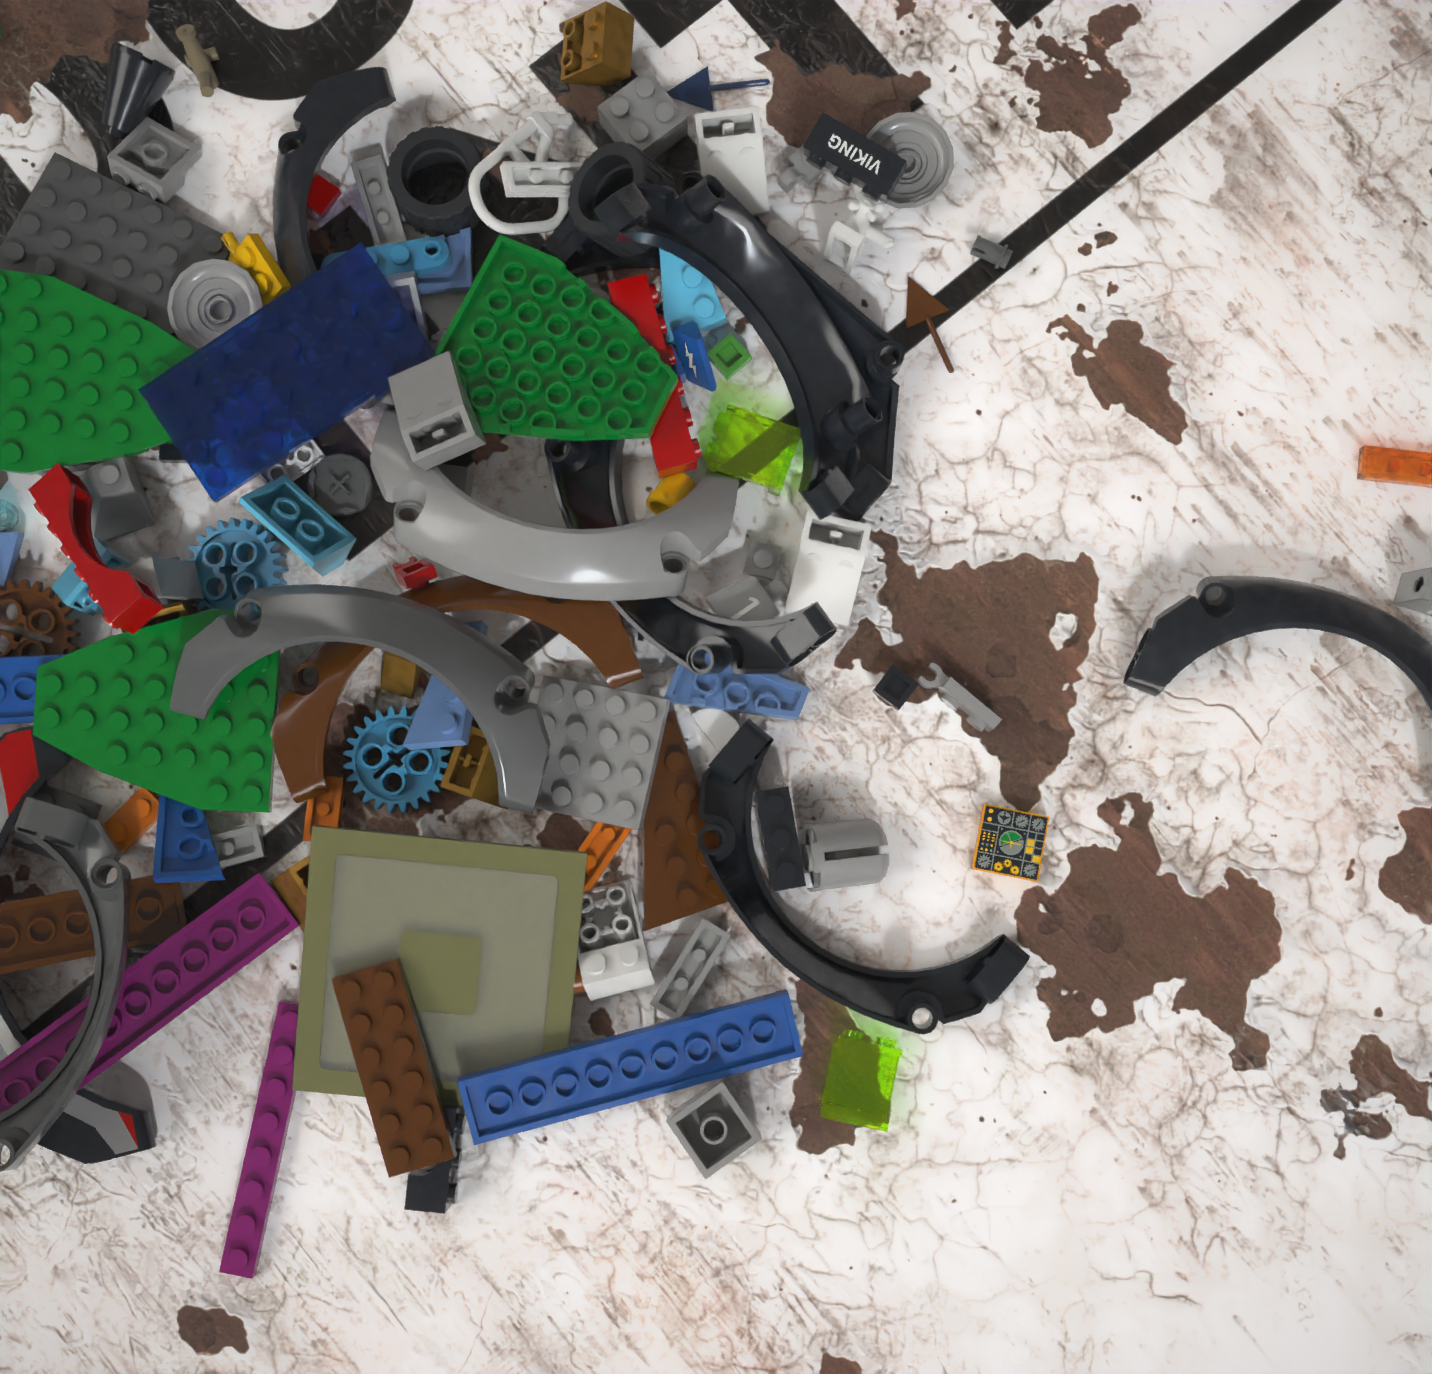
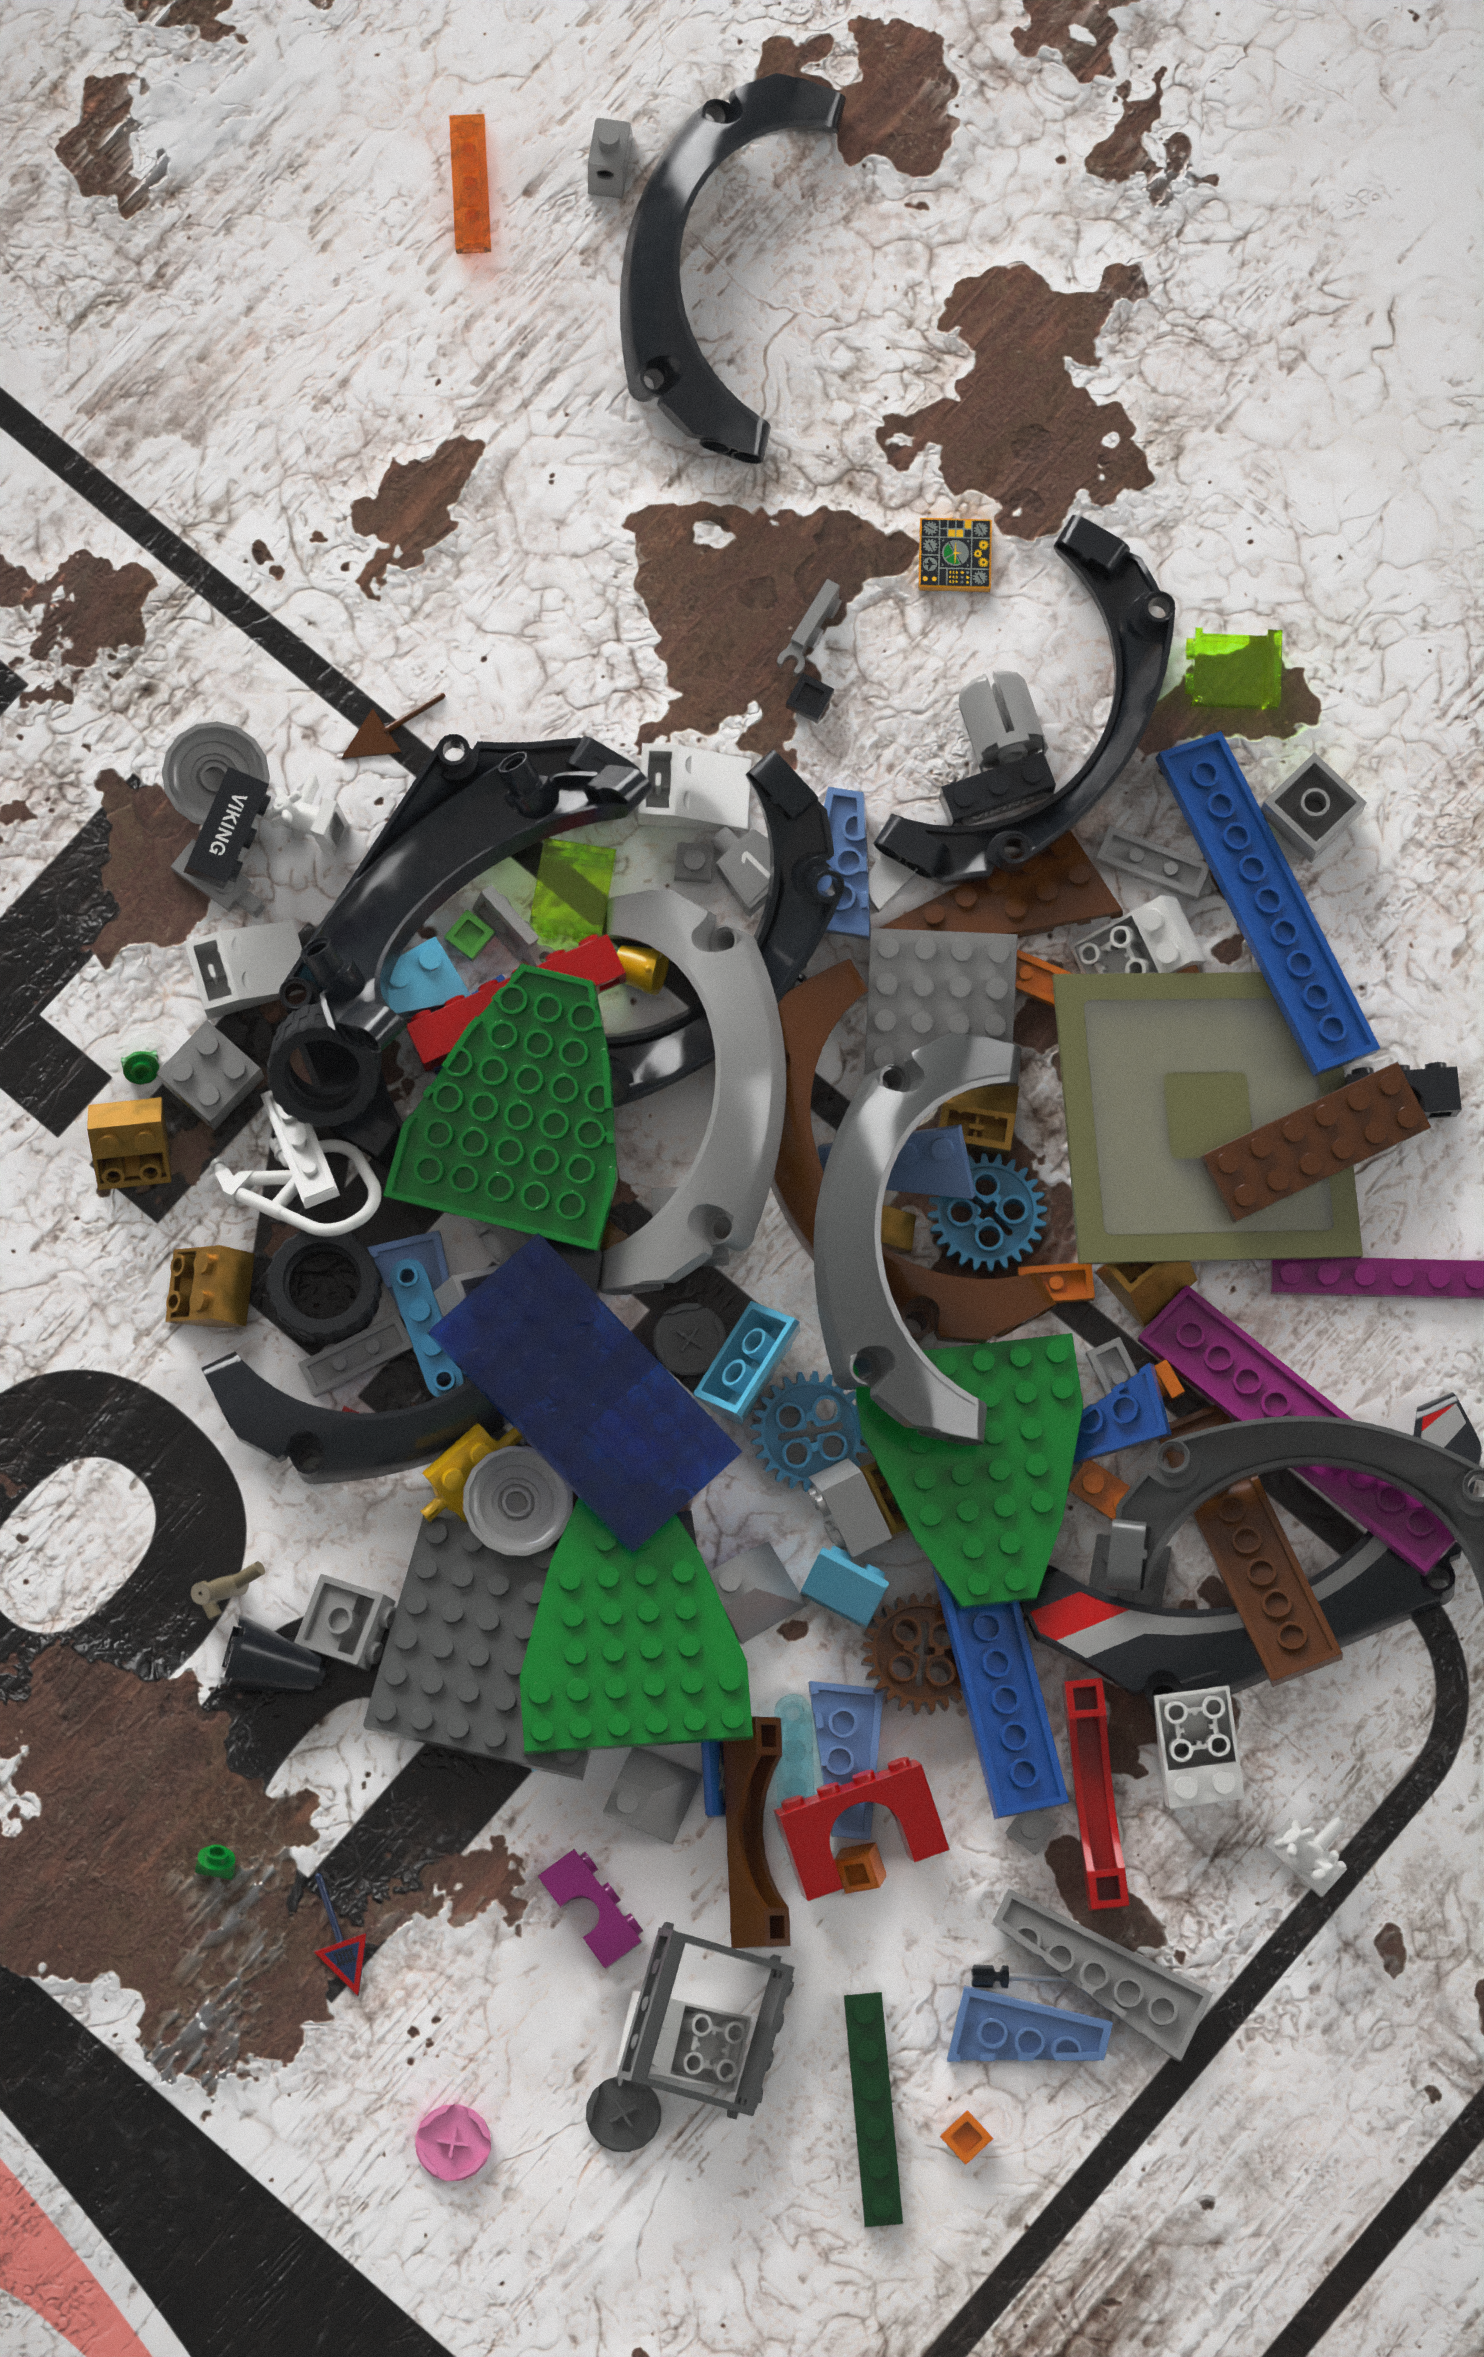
camera: 100 degrees left, 5 degrees down
red arch [28,463,164,635] -> none
light grey slope [388,351,487,471] -> none
red plate [392,556,438,590] -> none
dark blue piece [667,66,770,112] -> none
blue slope [672,321,717,392] -> none
dark grey pin [970,235,1013,270] -> none
none -> green plate [121,1050,160,1085]
none -> pearl gold slope [165,1245,255,1328]
none -> light grey plate [472,885,555,966]
none -> orange plate [1154,1359,1185,1403]

